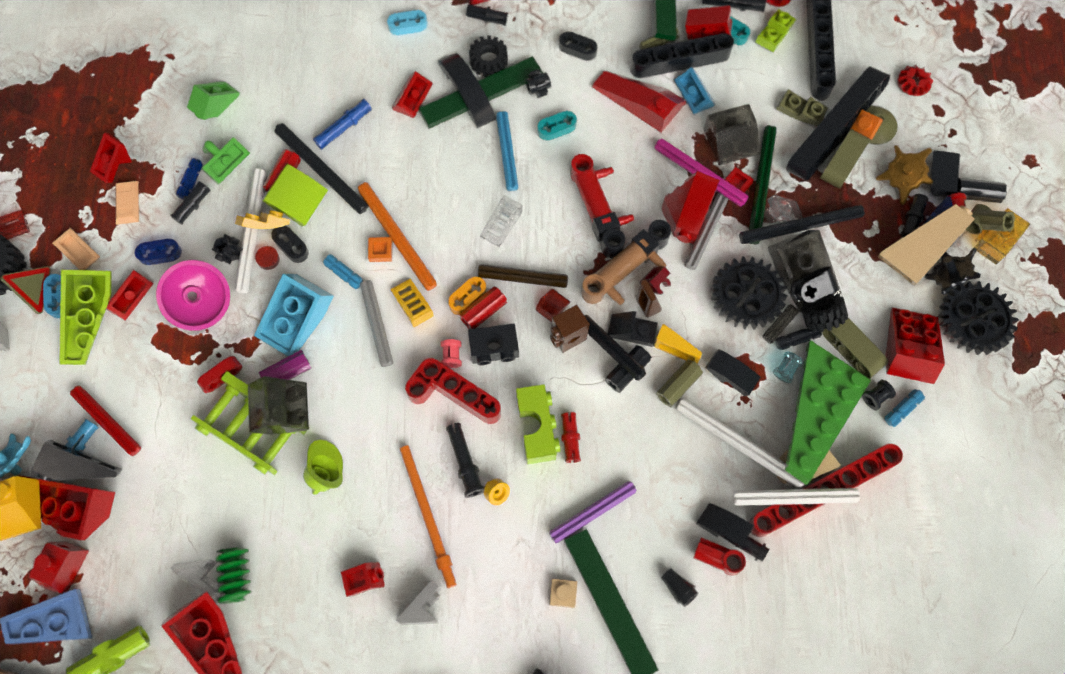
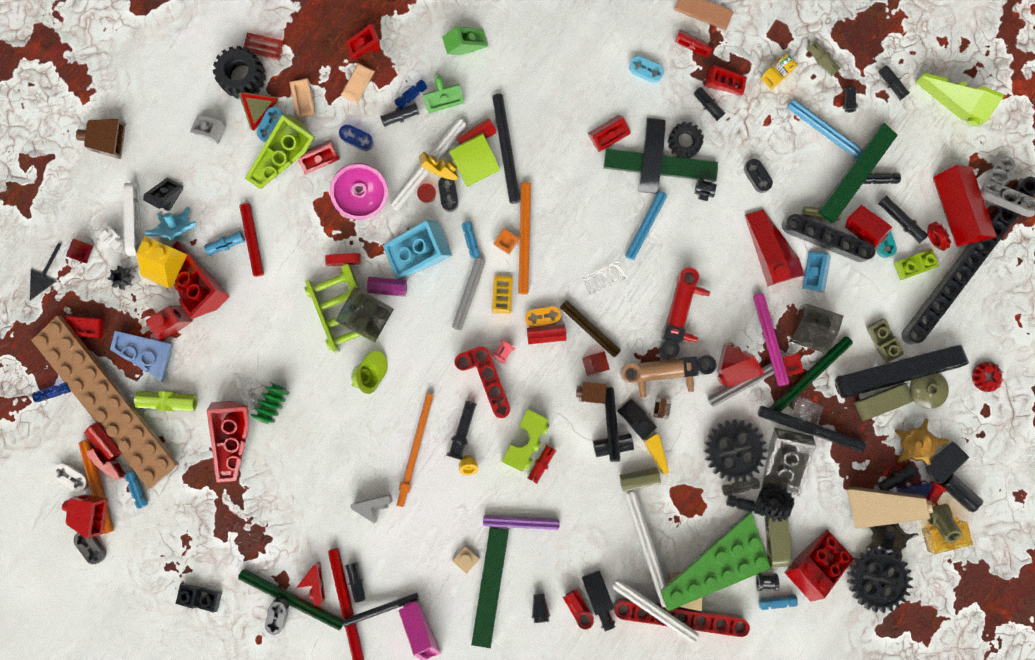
camera: 35 degrees right, 15 degrees up
black slope [31,440,122,481] -> none
black gear [212,234,243,264] -> none
blue pin [313,99,372,150] -> none
red bracket [341,562,385,597] -> none
black brick [468,323,519,366] -> none
teal beam [537,111,577,141] -> none
dark red tile [639,266,671,295] -> none
black slope [705,349,761,397] -> none
clear light blue bush [773,351,804,383] -> none
black piece [790,266,839,303] -> none
orange plate [850,110,883,140] -> none

